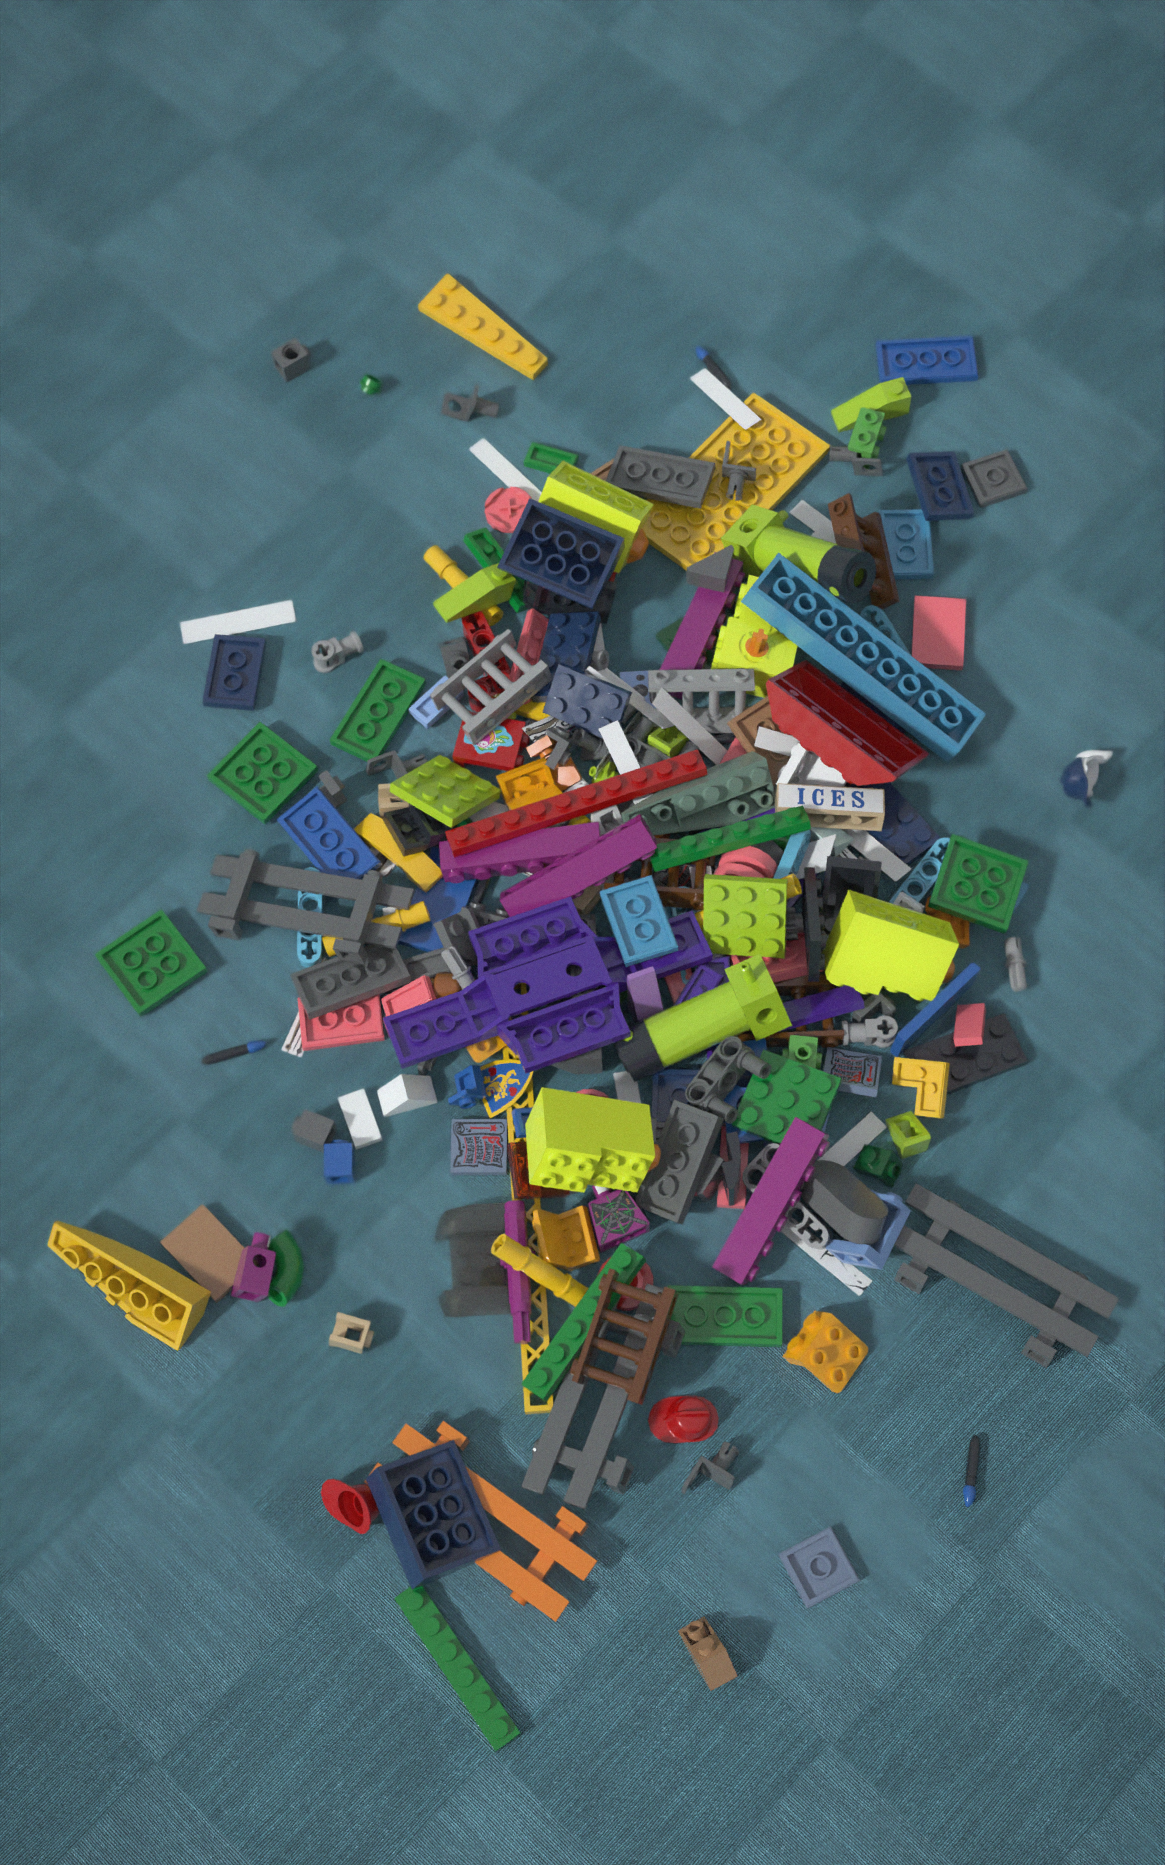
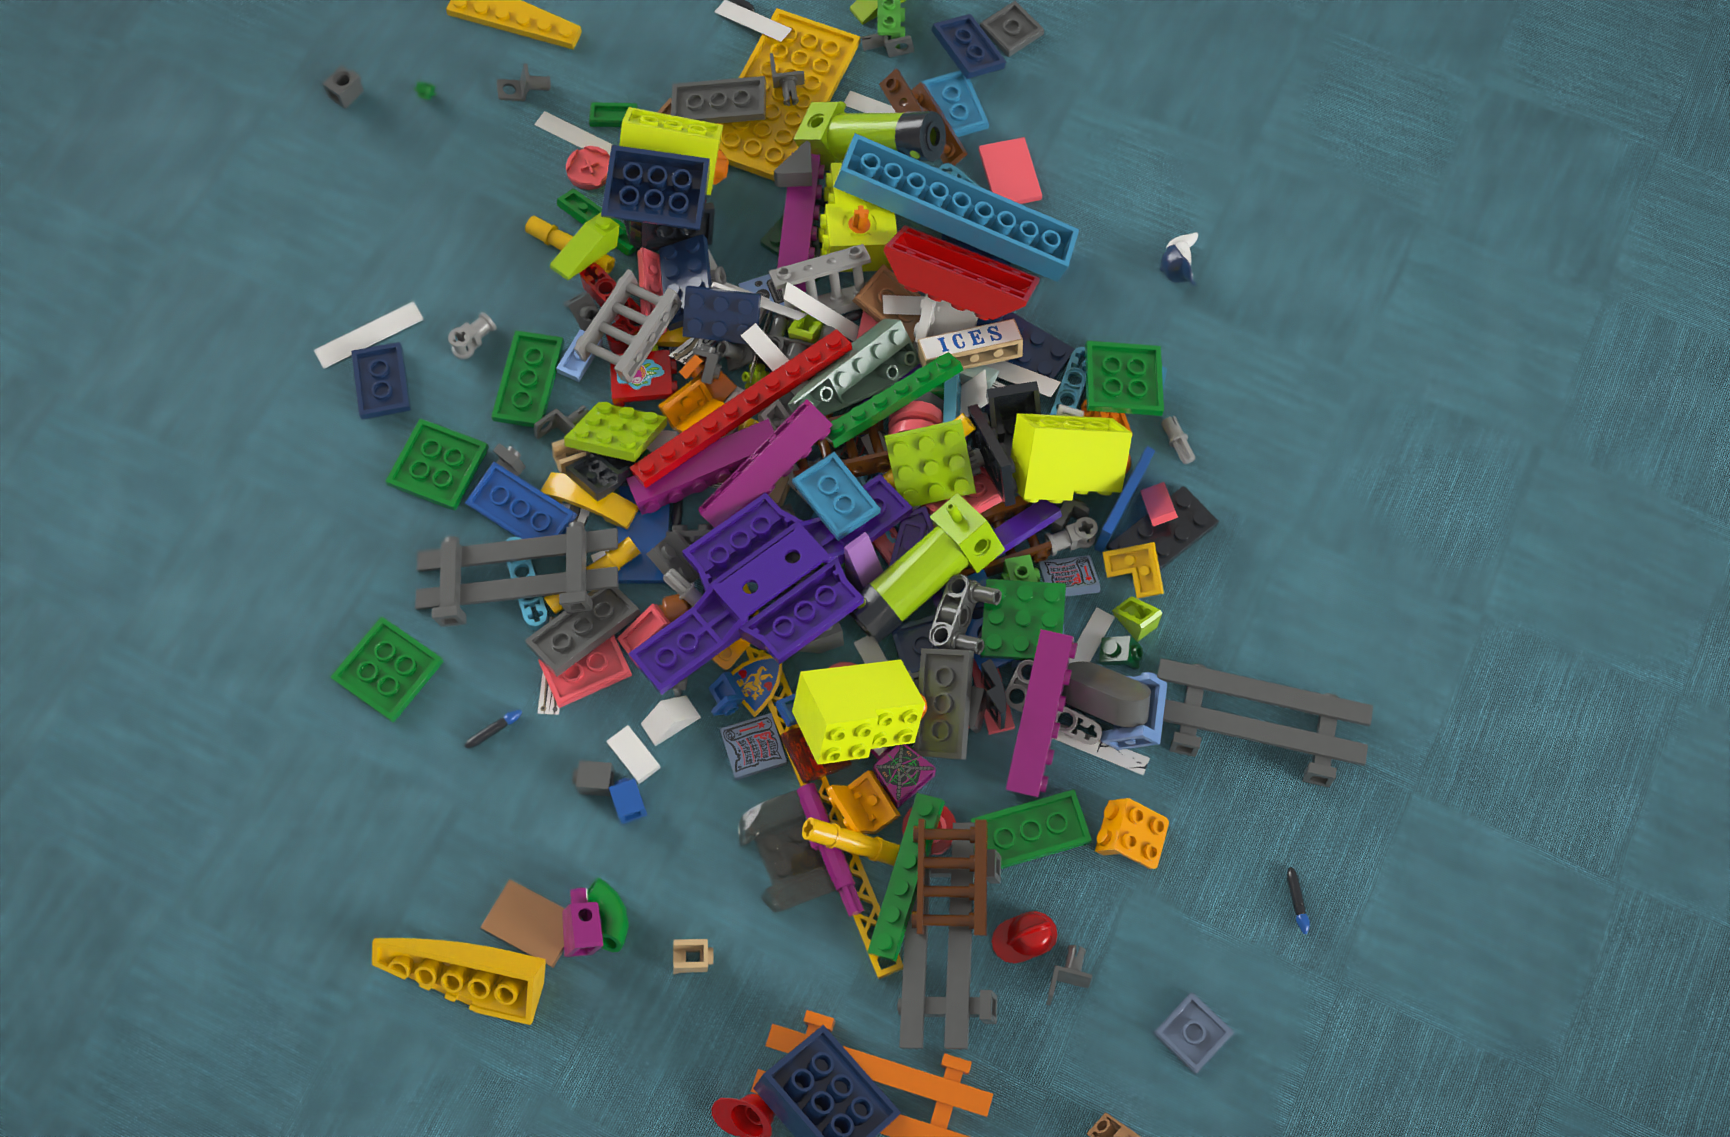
camera: 20 degrees left, 0 degrees up
dark grey tile [403,948,451,985] -> none

